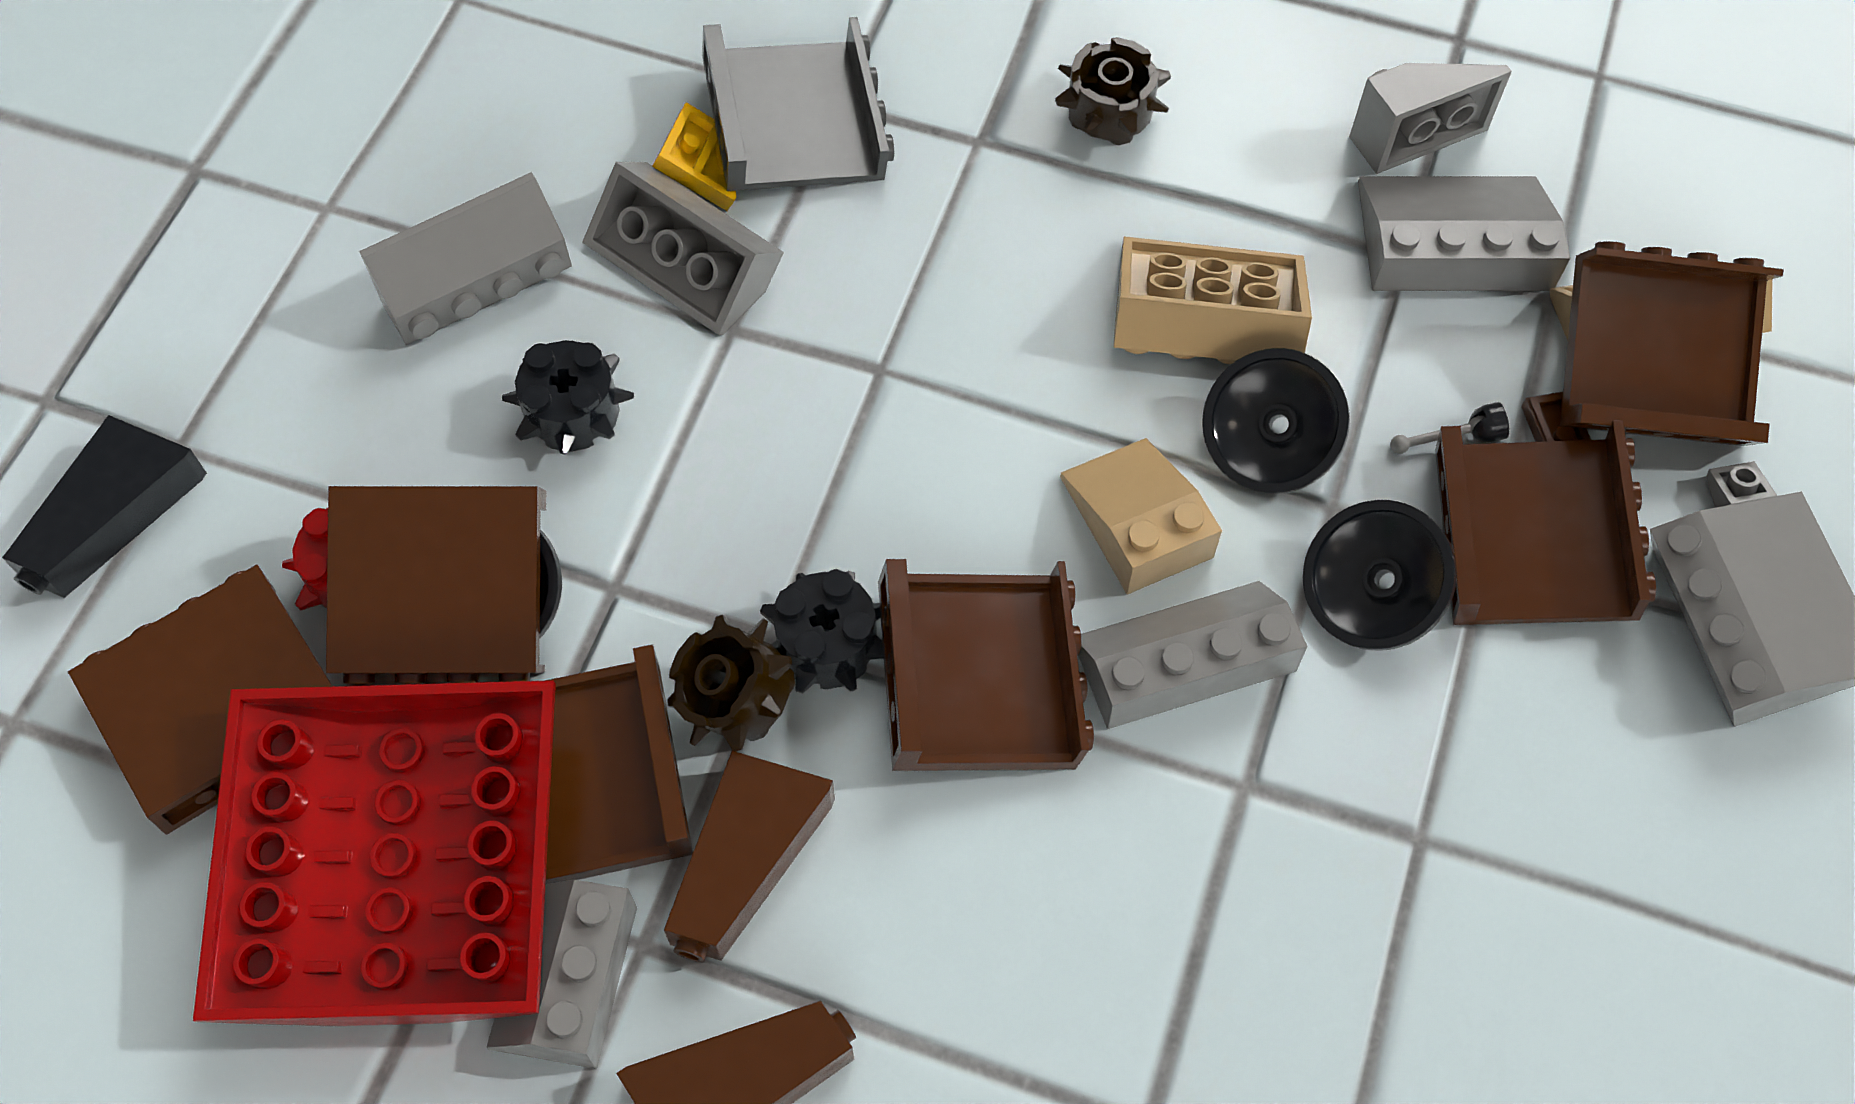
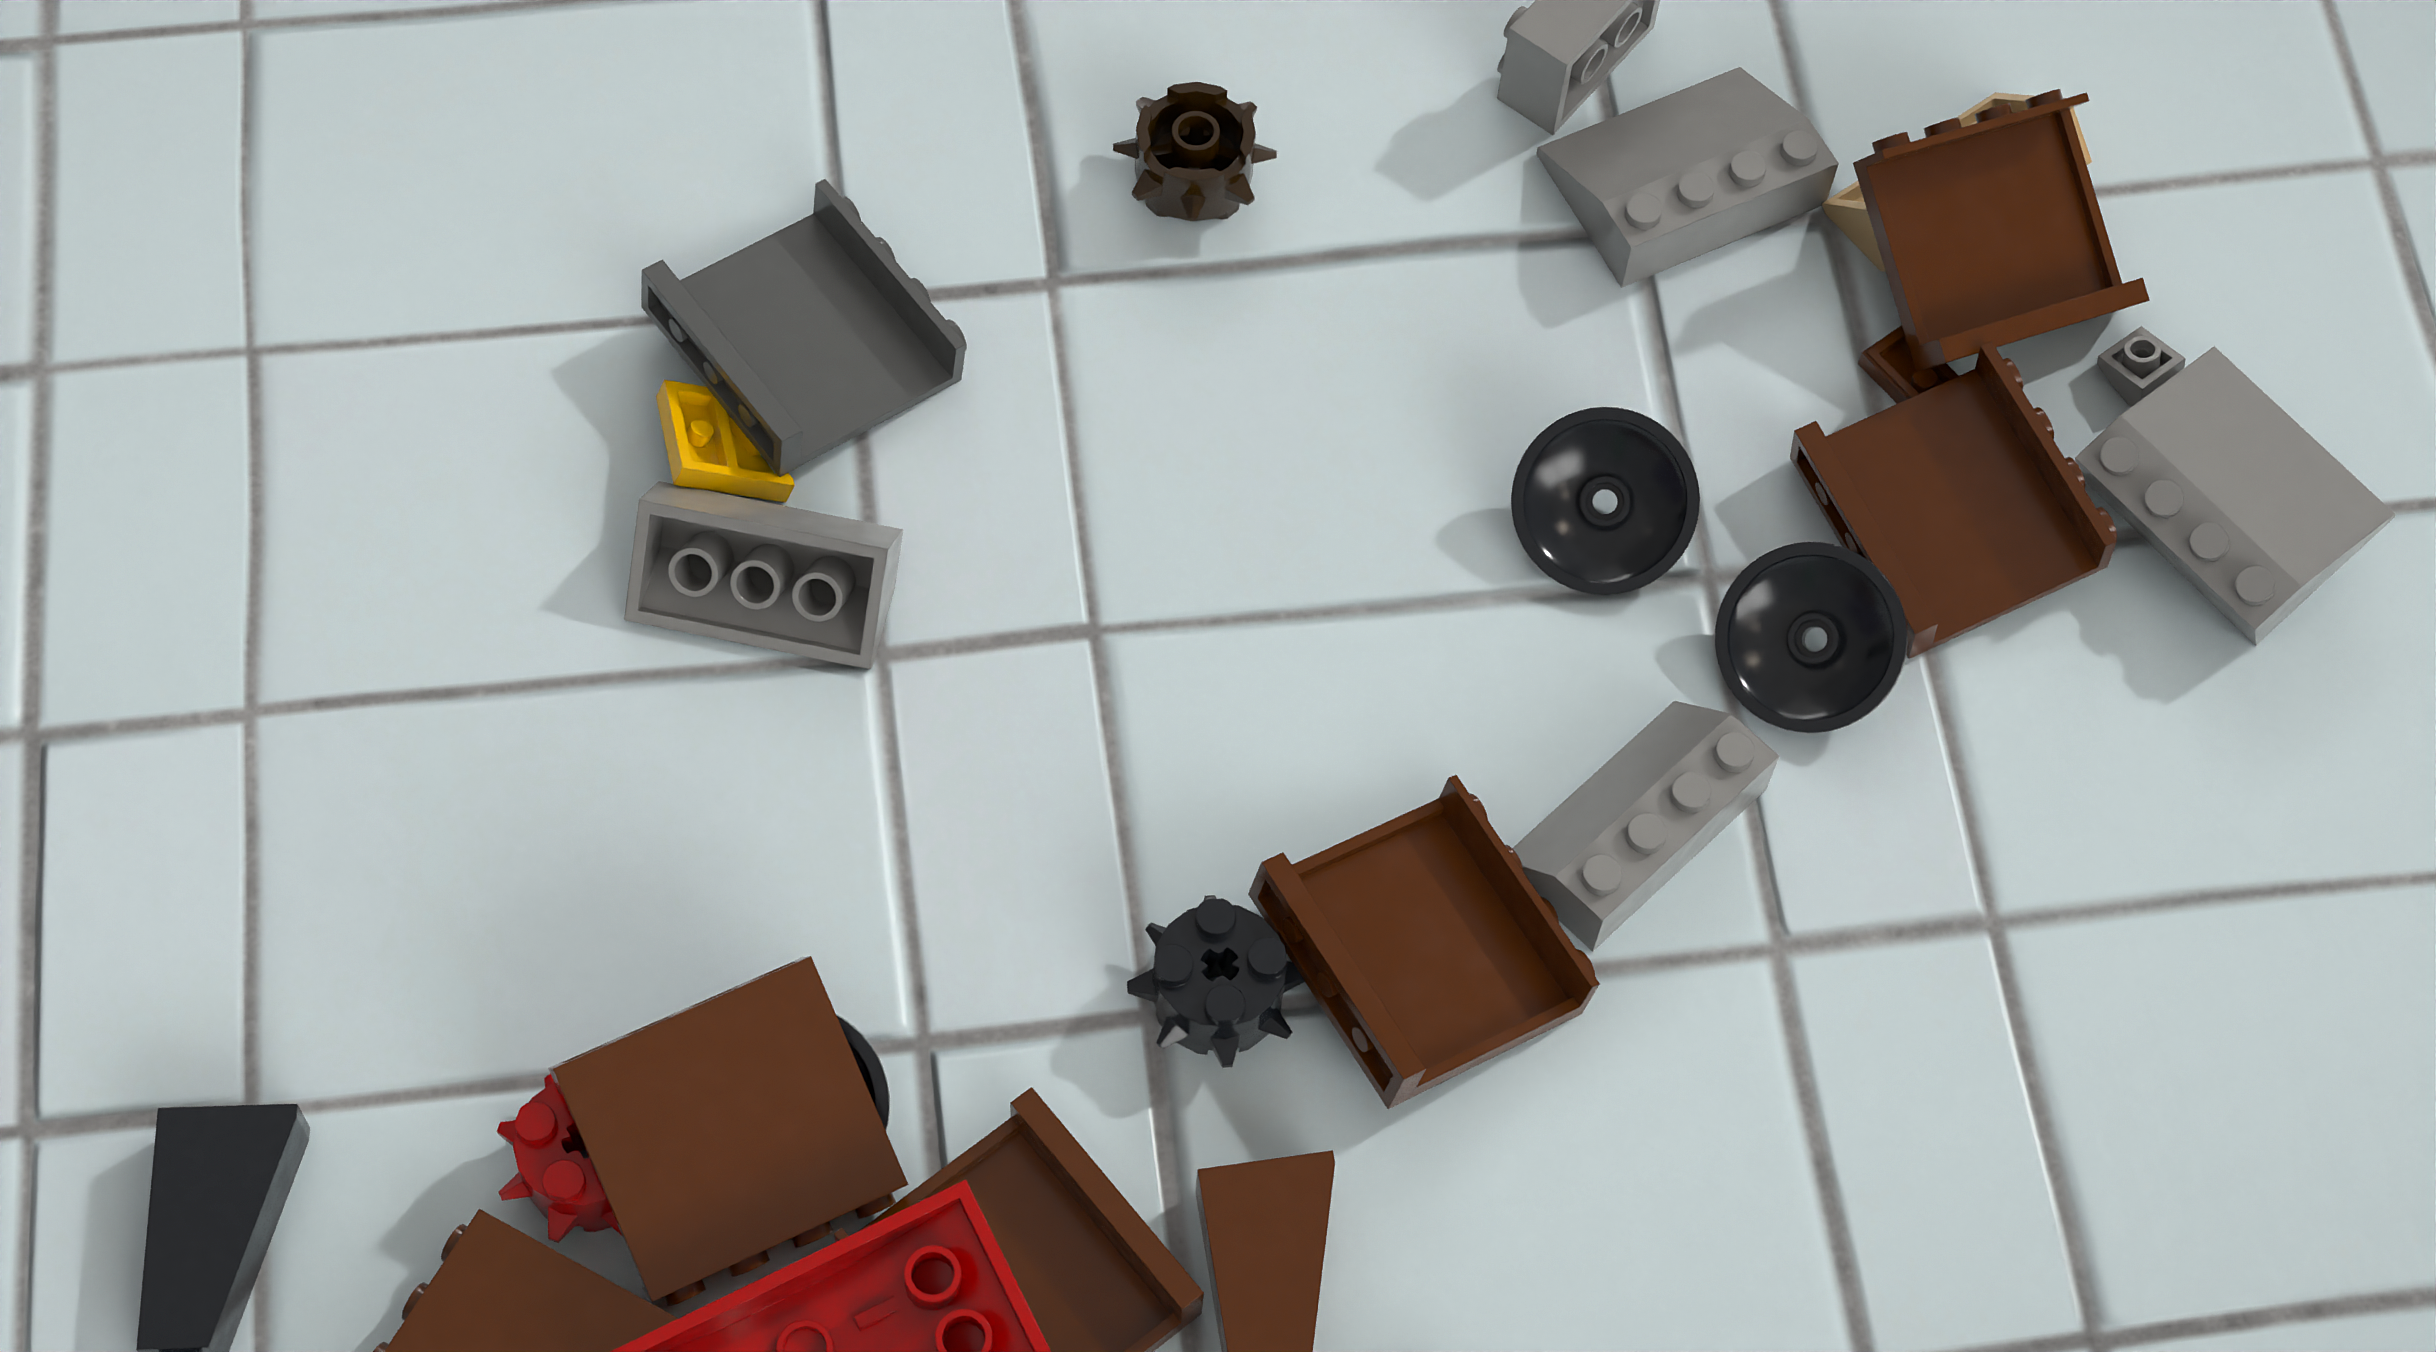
camera: 30 degrees left, 0 degrees up
light grey slope [359,172,572,345] -> none
black brick [502,340,634,455] -> none
dark brown brick [667,614,795,752] -> none
tan slope [1060,438,1222,595] -> none
tan slope [1114,236,1312,364] -> none
black hinge [1390,402,1509,454] -> none

